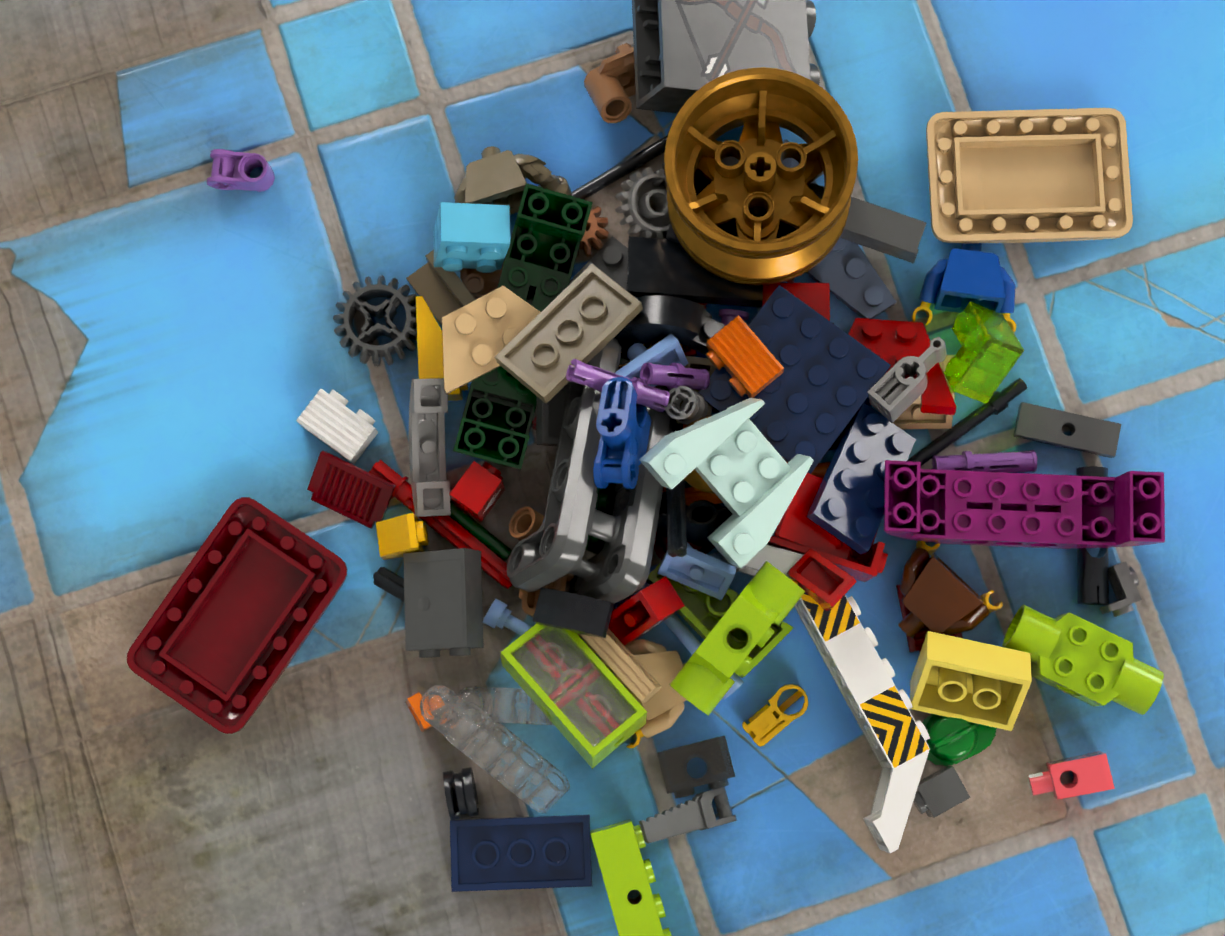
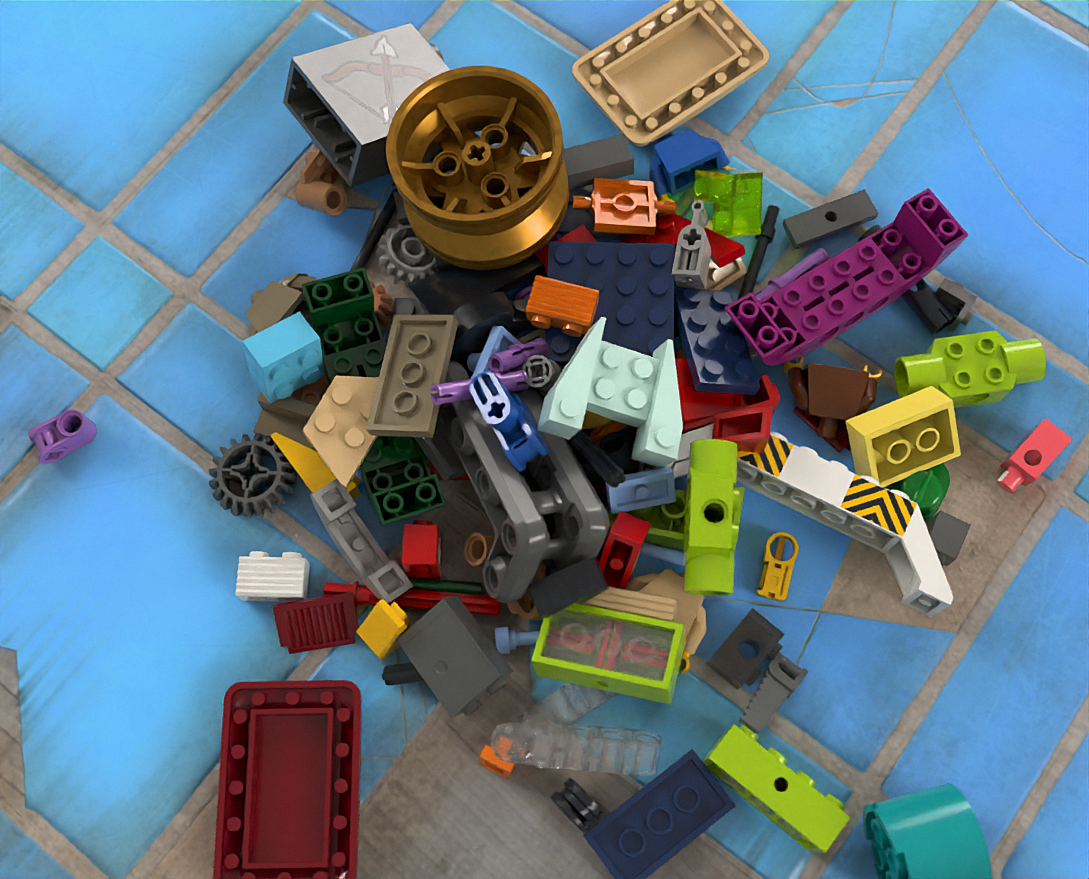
camera: 30 degrees left, 10 degrees down
none -> orange plate [572,178,676,235]

